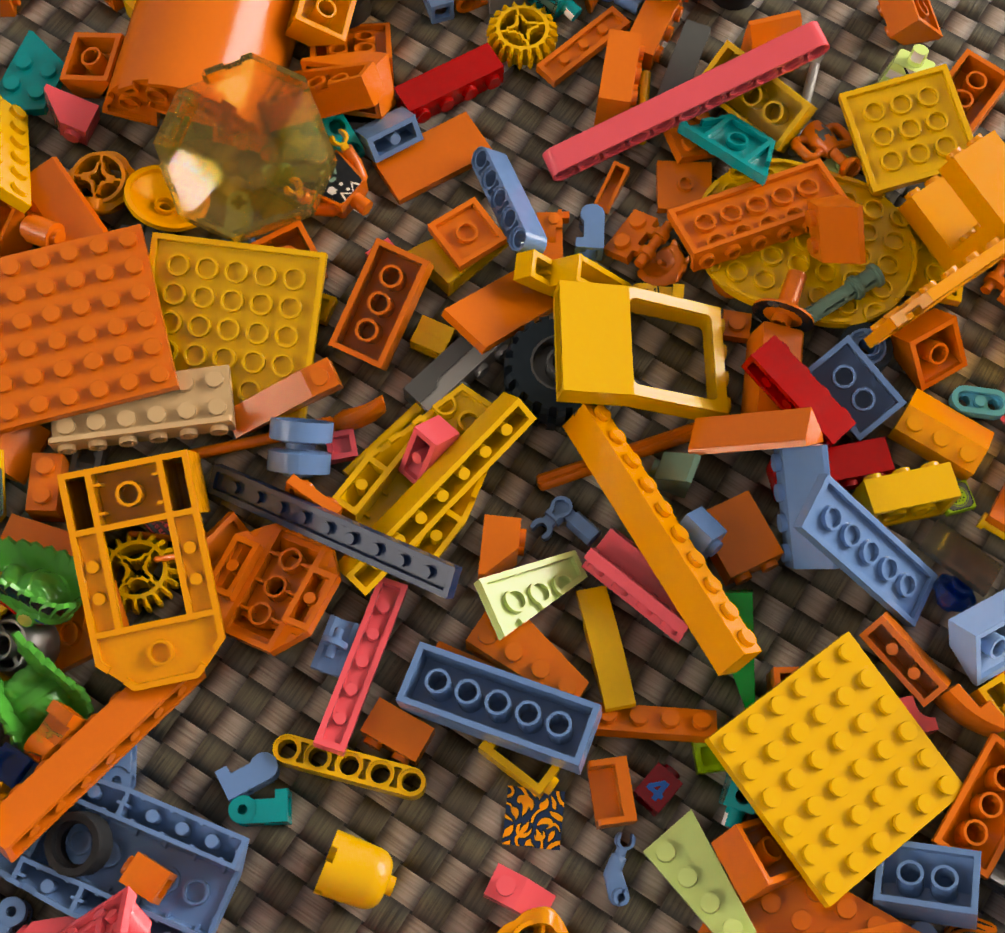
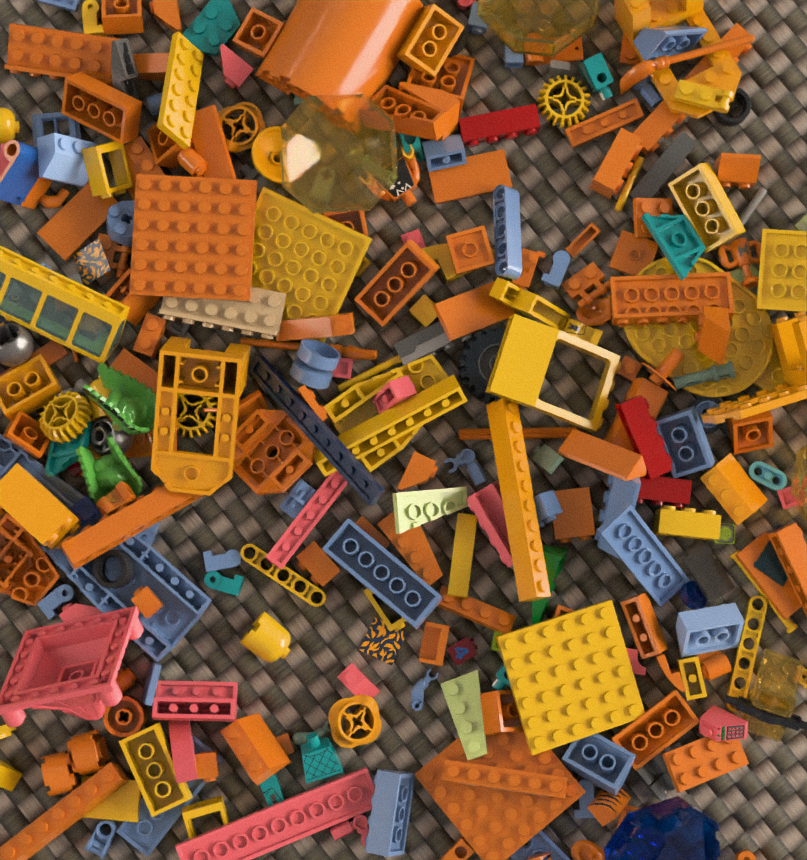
camera: 20 degrees right, 15 degrees up
coral beam [542,21,830,182] -> none

